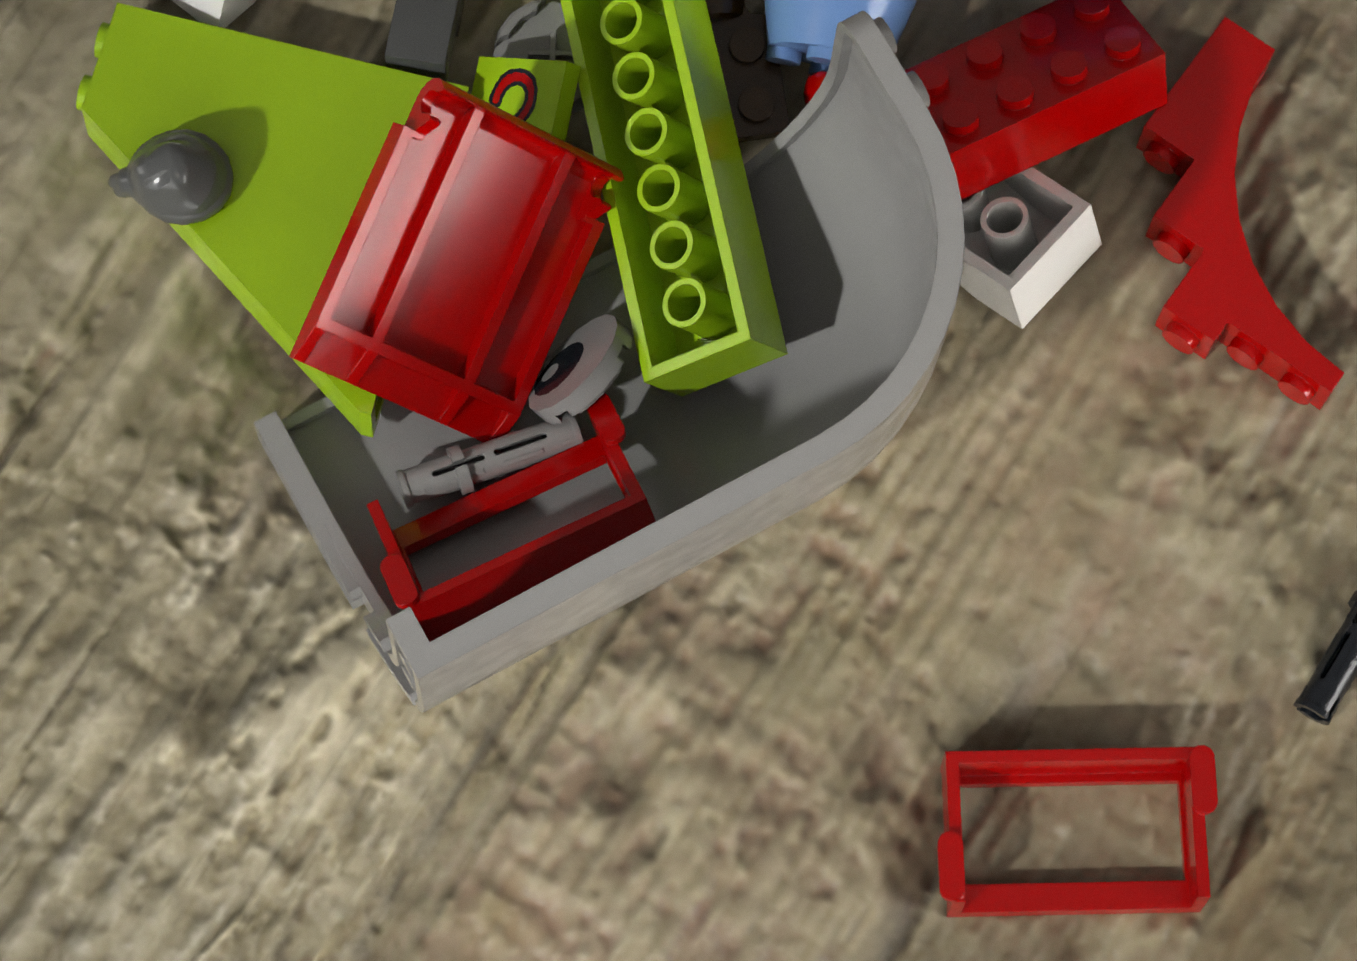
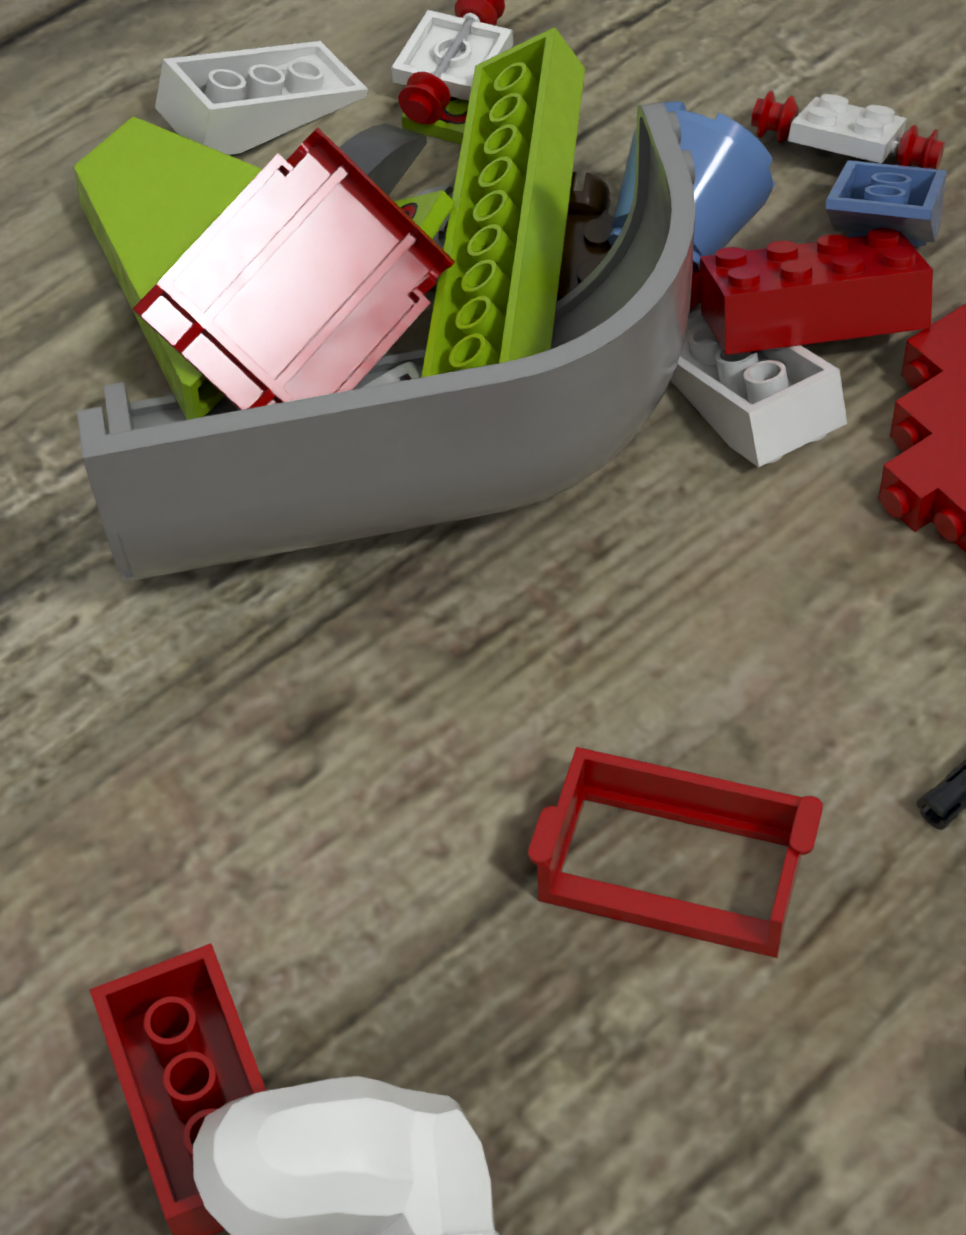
camera: 25 degrees right, 20 degrees down
dark grey hat [108,129,234,225] -> none

